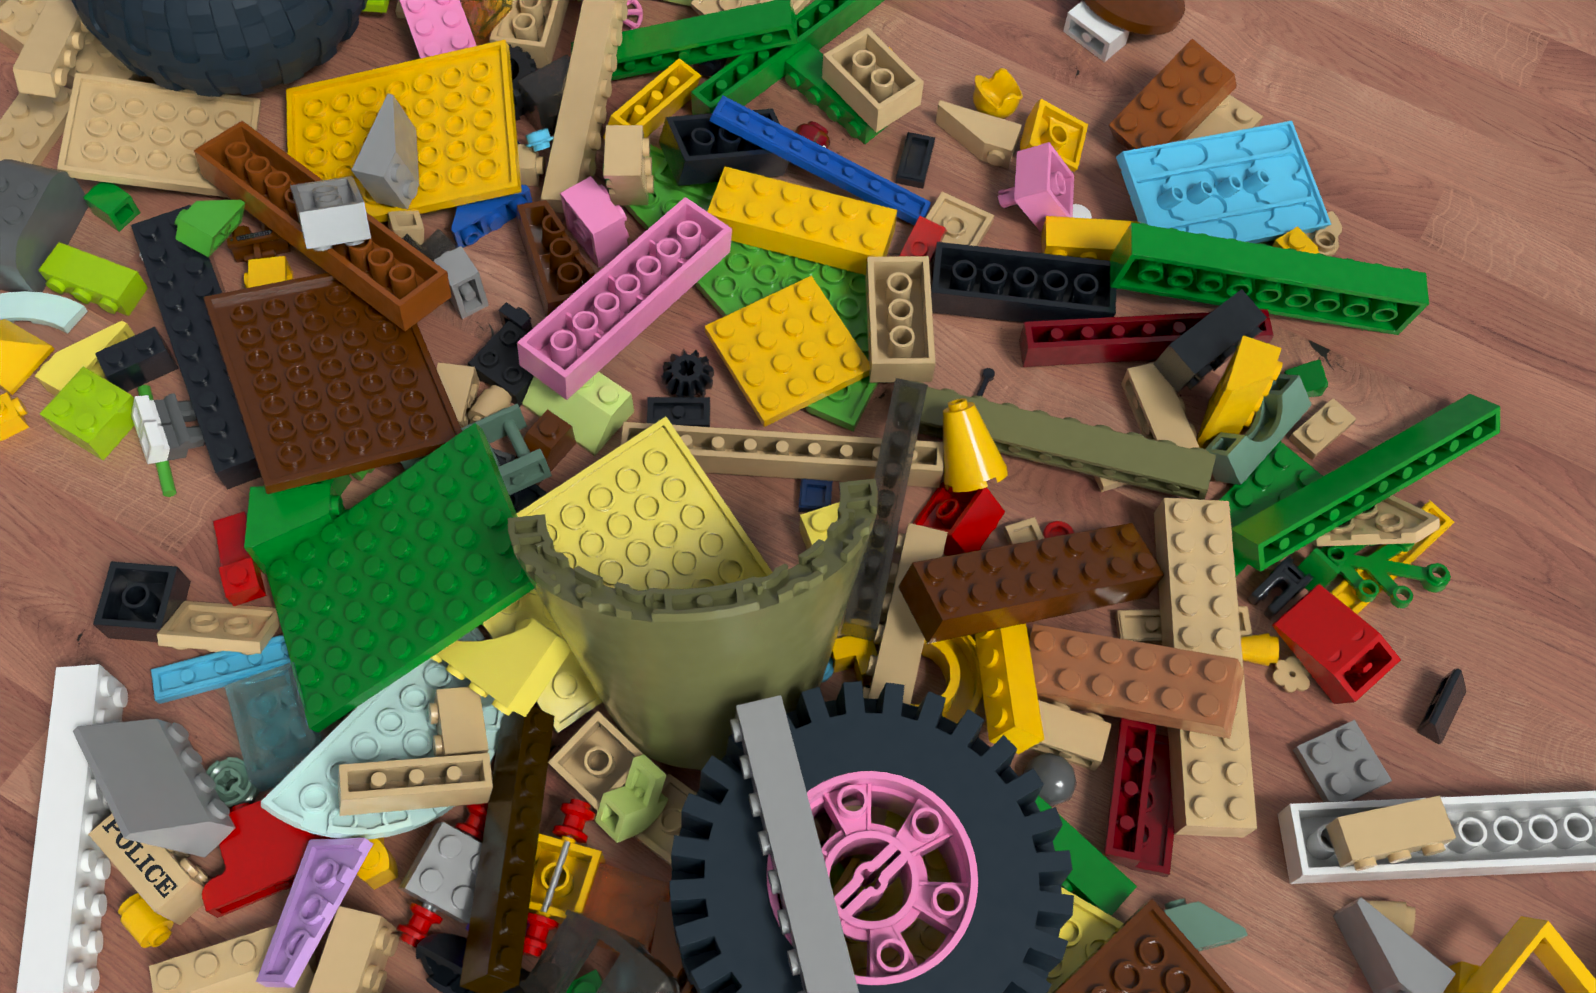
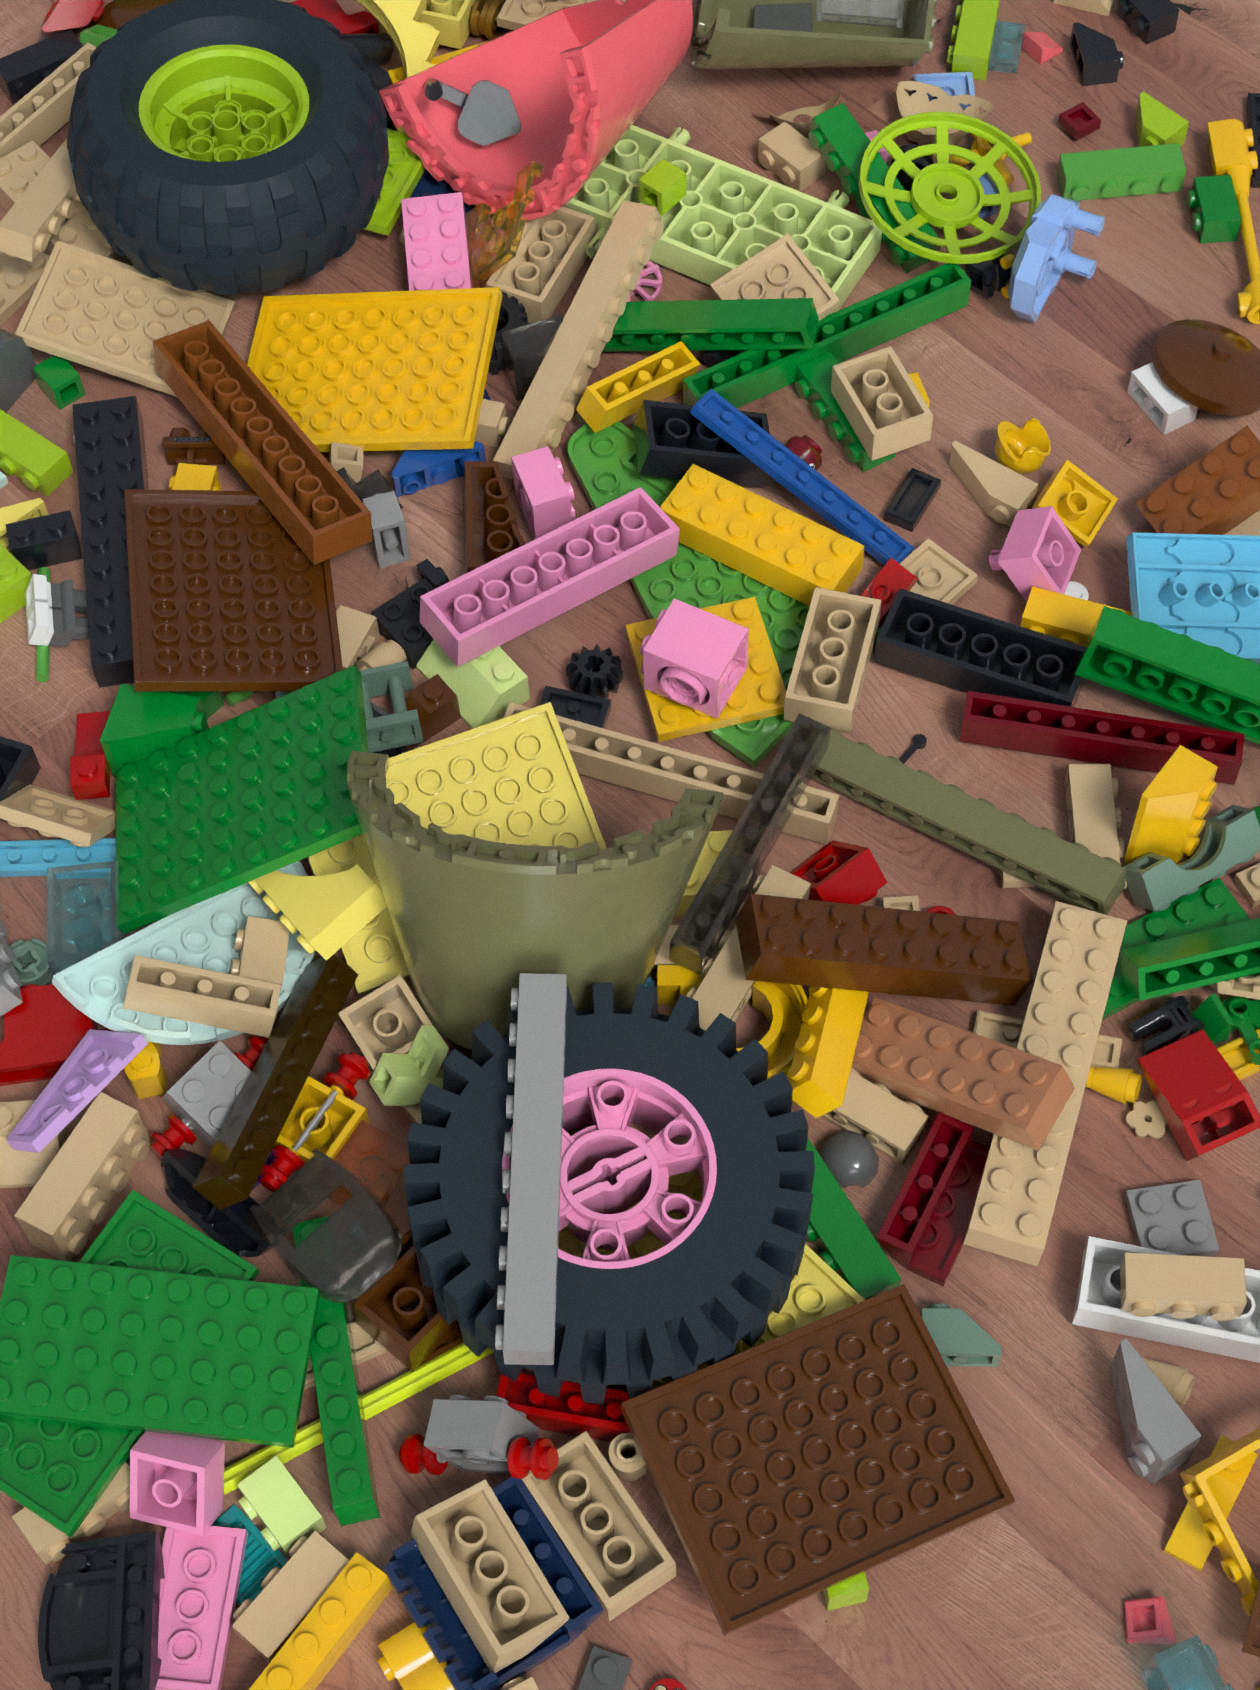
camera: 20 degrees right, 5 degrees down
bright green slope [175,199,246,257] -> none
slope [290,176,371,251] -> none
light grey slope [352,93,419,210] -> none
medium azure plate [525,128,554,152] -> none
tan wedge [603,125,654,205] -> none
yellow cone [943,398,1008,492] -> none
black brick [1153,289,1267,393] -> none
none -> bright pink brick [640,599,749,719]

